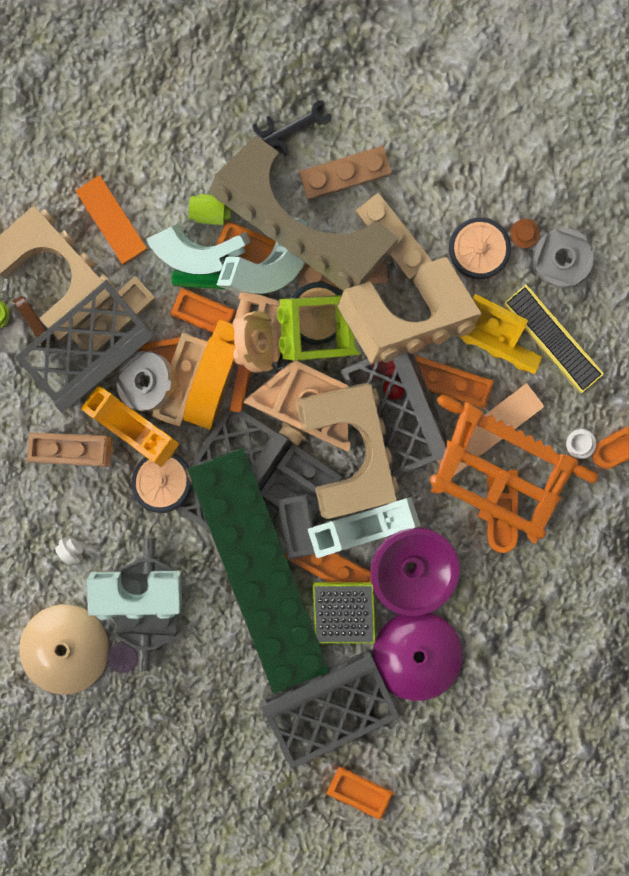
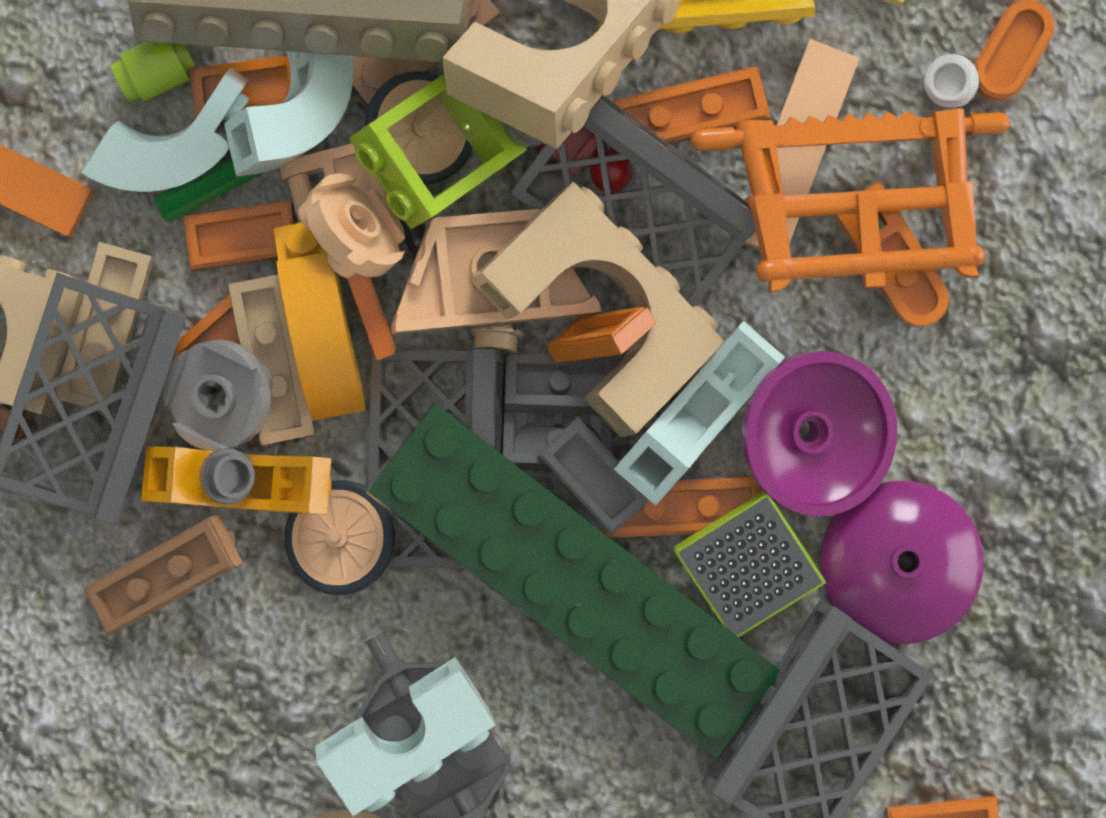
camera: 35 degrees left, 0 degrees up
white plate [55,537,83,566] -> none
none -> dark grey plate [200,449,255,504]
none -> orange tile [546,306,656,363]

